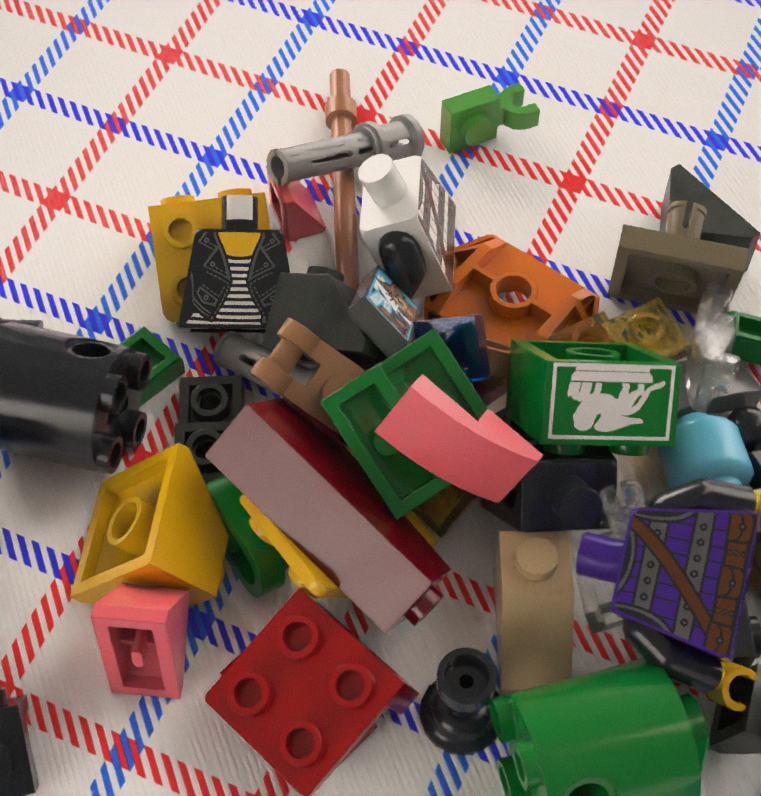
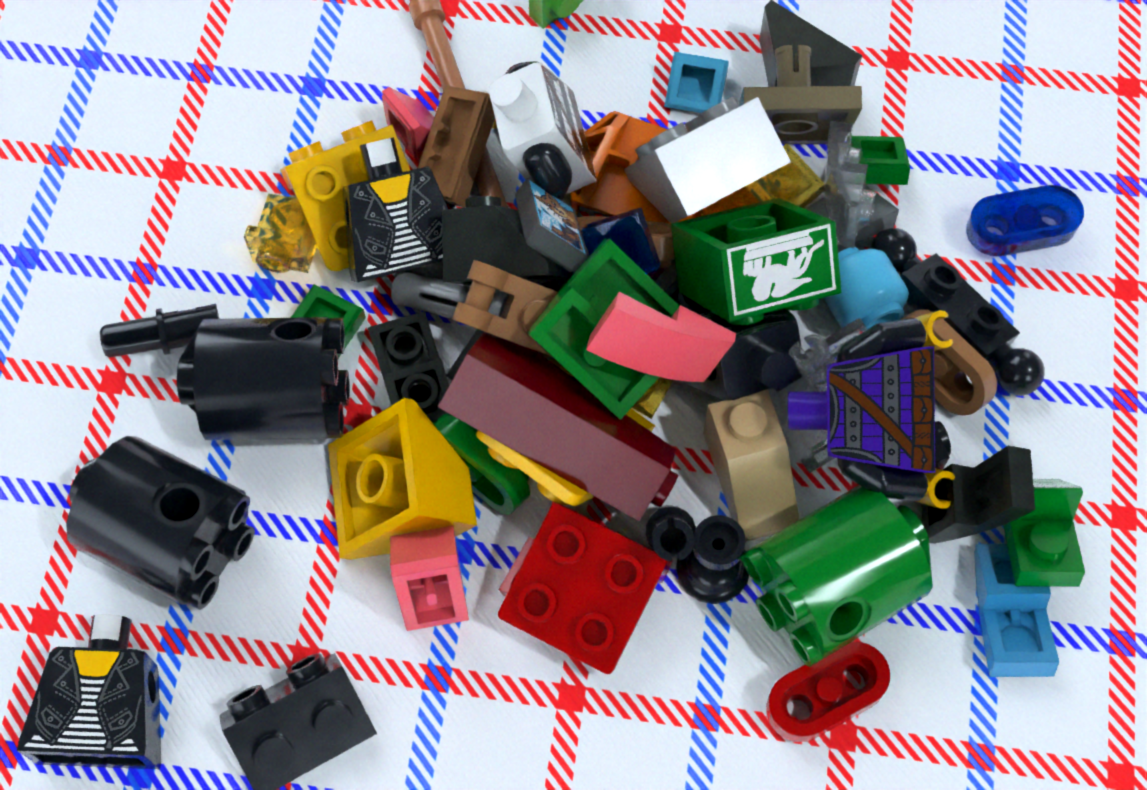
camera: 15 degrees left, 10 degrees up
light grey pin [266,114,425,186] -> none
none -> clear yellow bracket [243,193,317,273]
none -> medium nougat plate [417,85,495,208]
none -> slope [624,96,791,223]
none -> black axle [645,505,696,561]
none -> medium azure slope [664,51,729,113]

